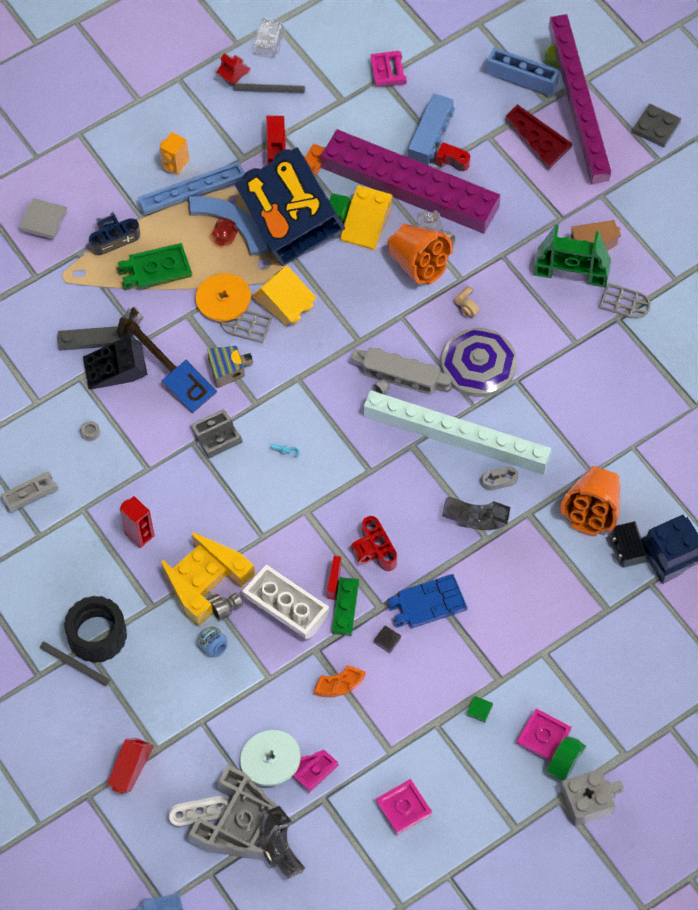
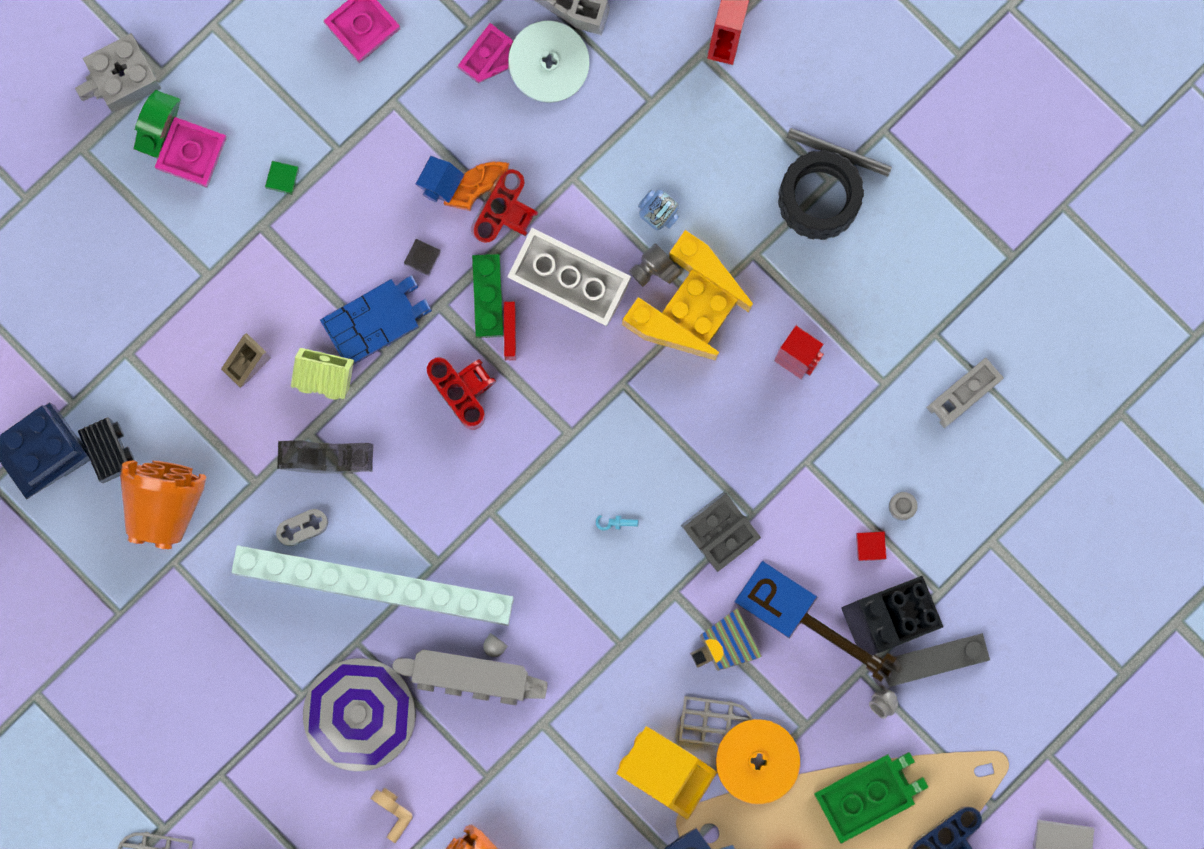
camera: 165 degrees right, 20 degrees up
none -> dark tan slope [221,333,271,388]
none -> yellowish green brick [291,348,354,400]
none -> blue brick [415,156,465,203]
none -> red beam [471,169,539,243]
none -> red tile [856,531,886,561]

